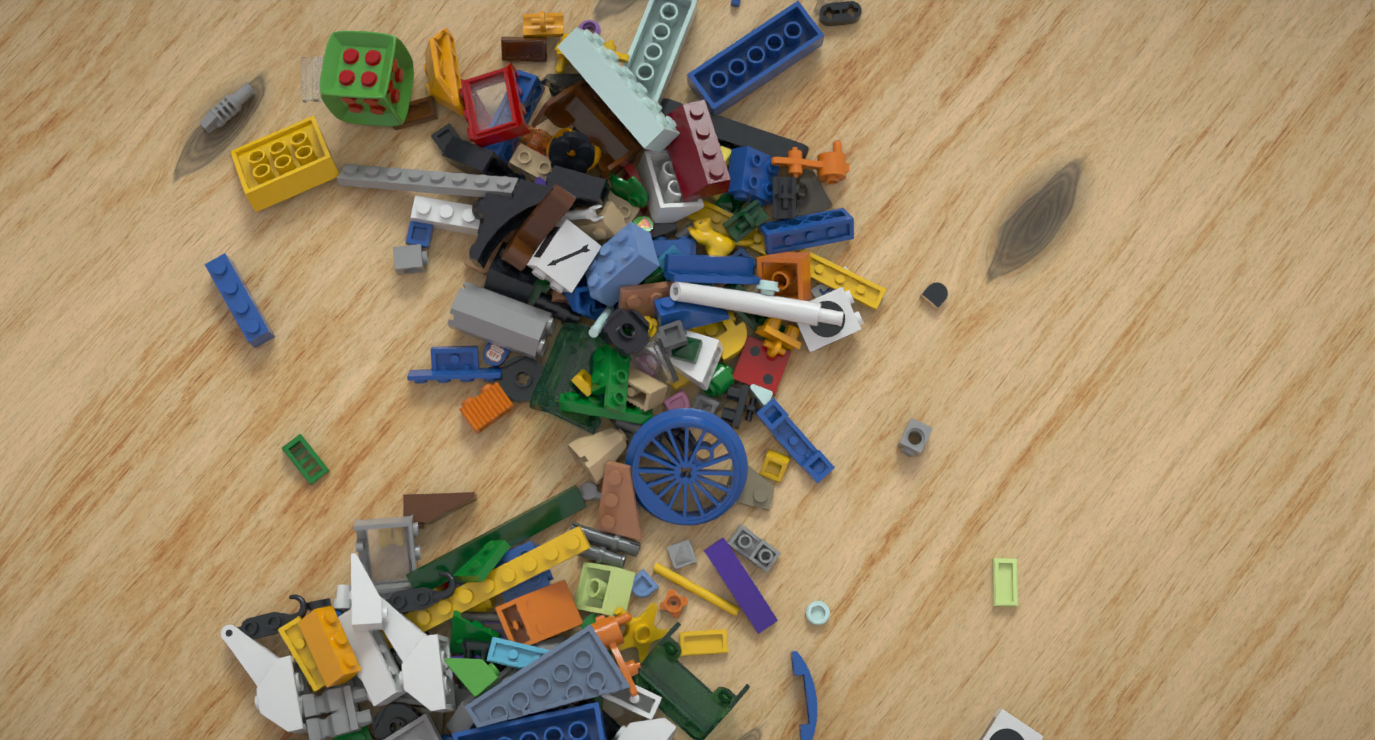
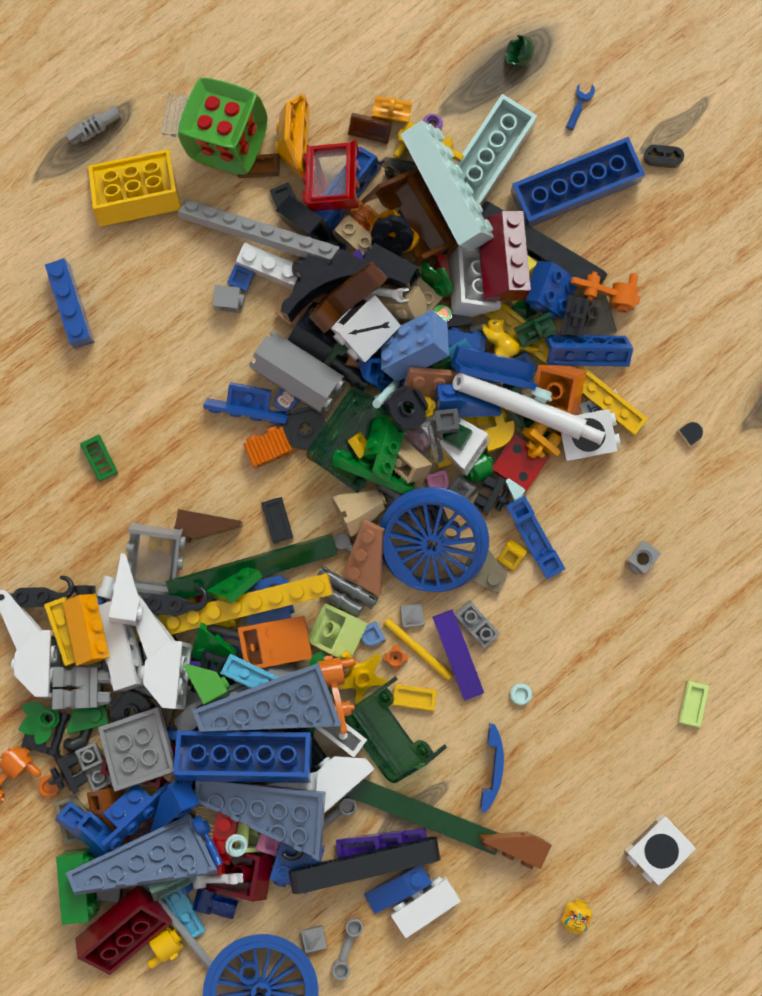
camera: 15 degrees right, 5 degrees up
none -> black tile [261,497,294,544]

